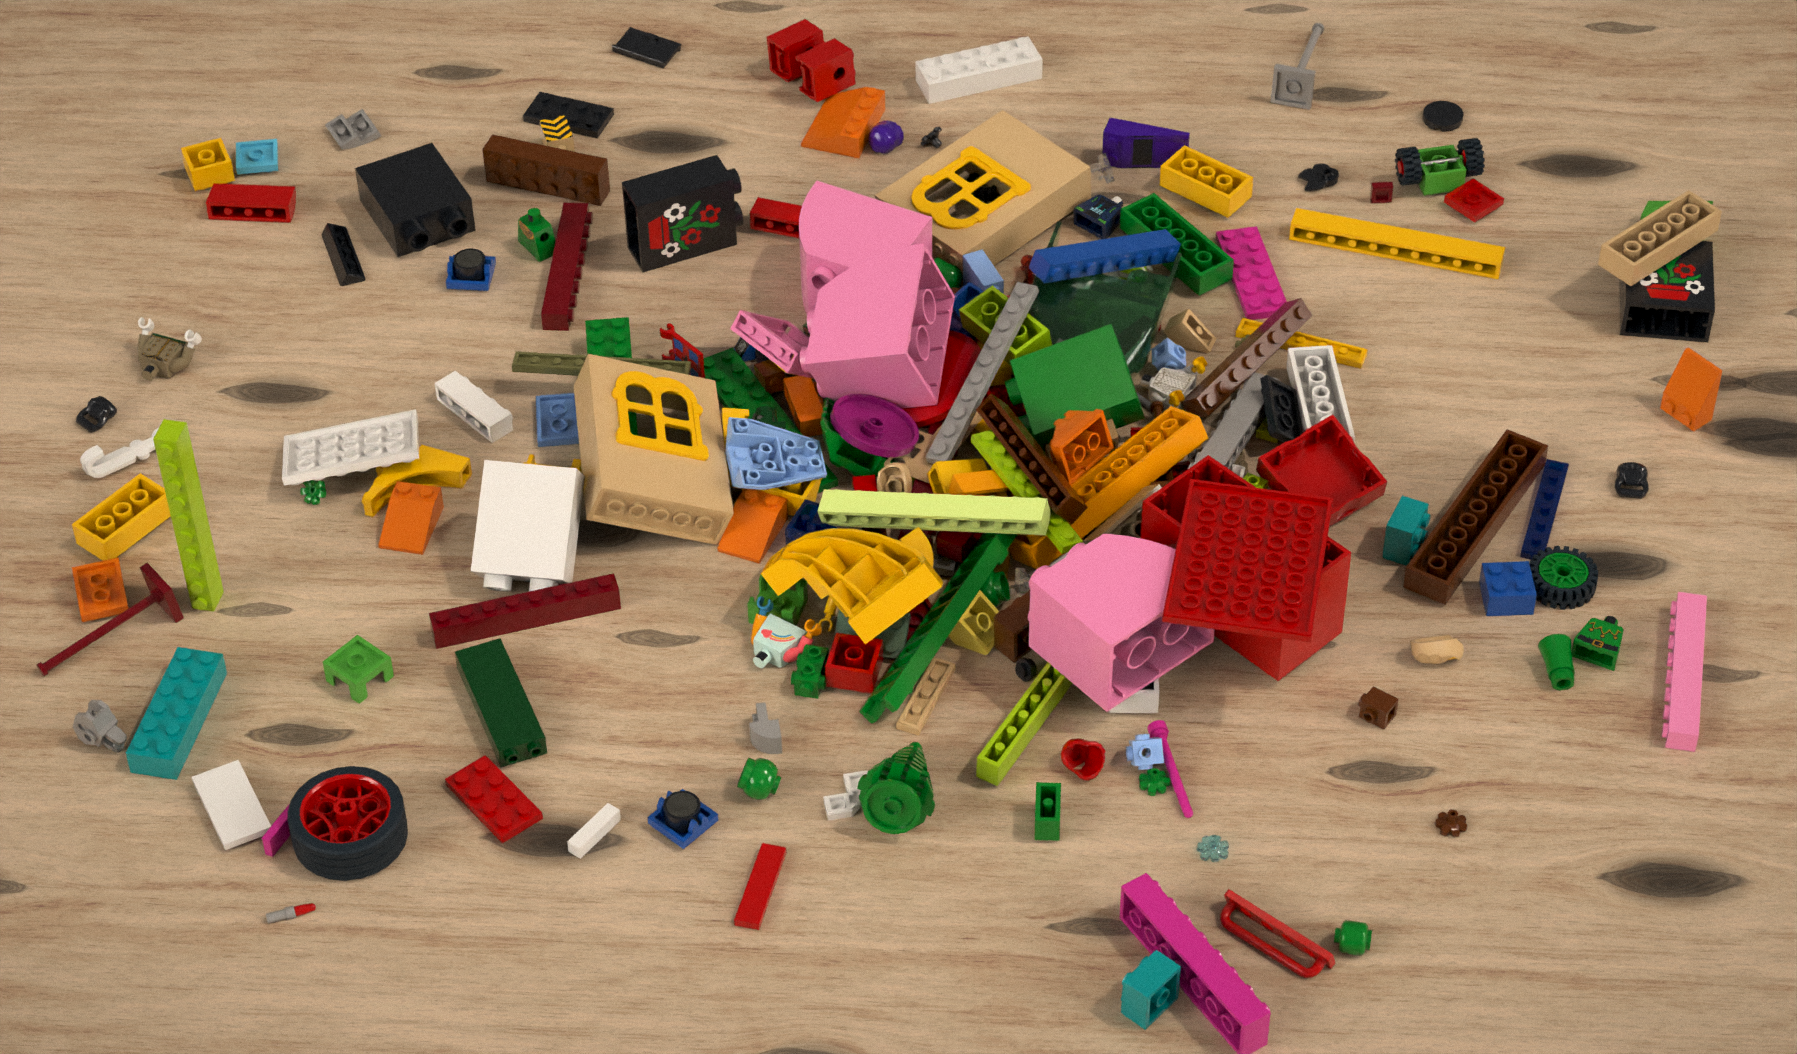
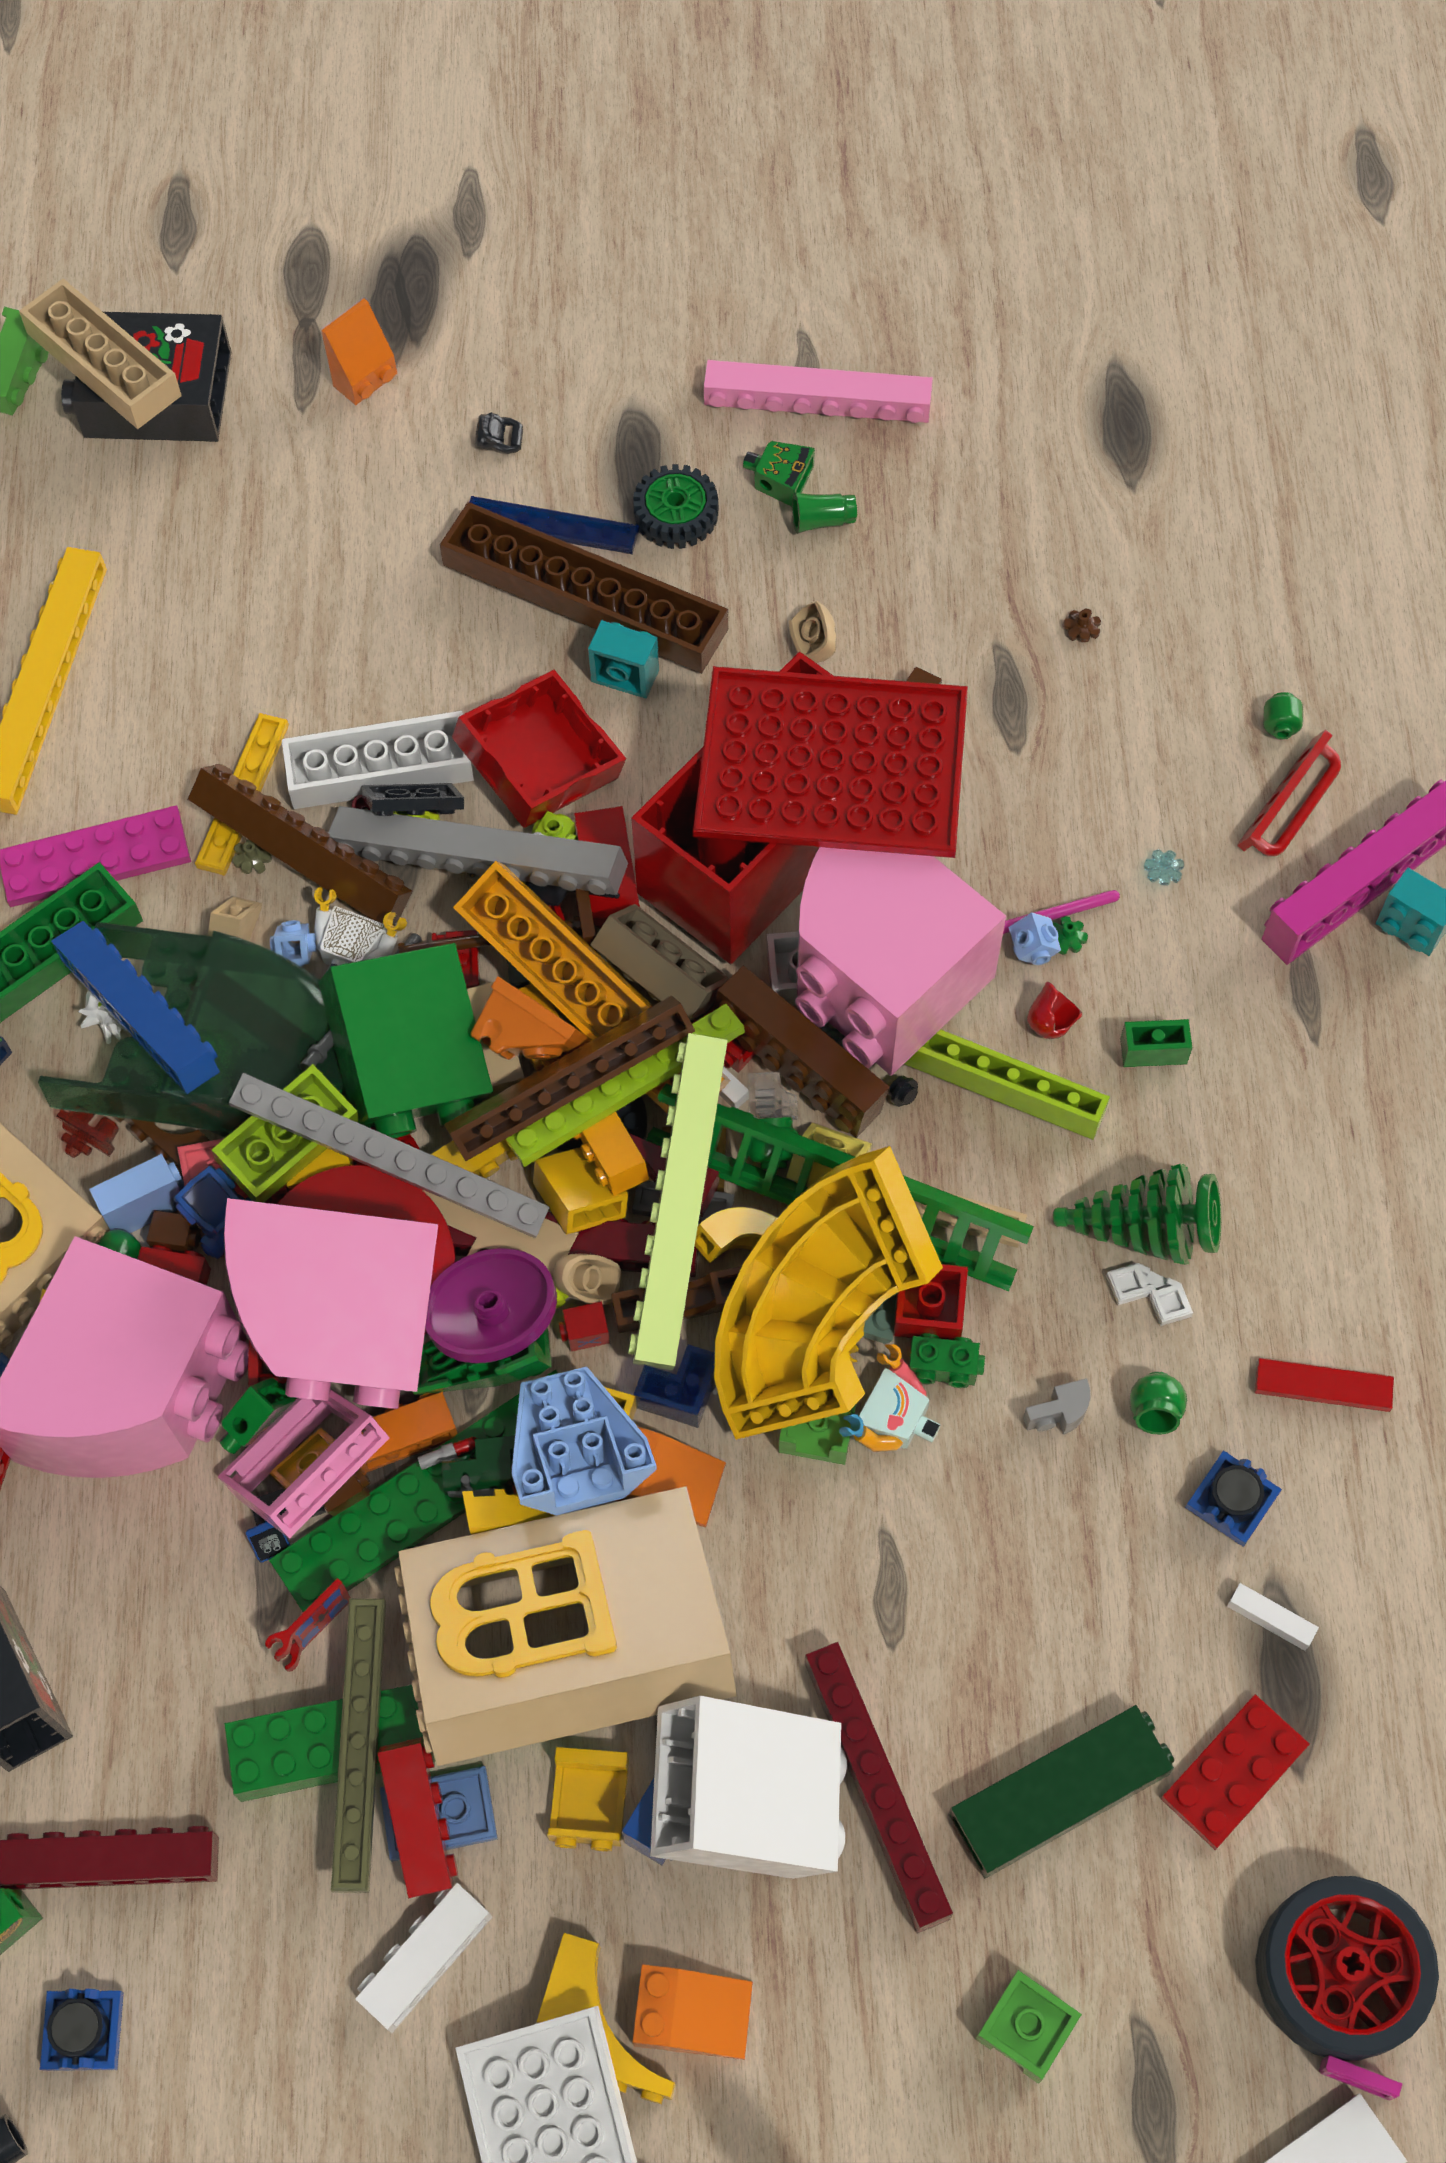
camera: 95 degrees left, 20 degrees up
blue brick [1479,561,1537,616] -> none
none -> red brick [378,1737,458,1899]
none -> light grey piece [417,1437,478,1470]

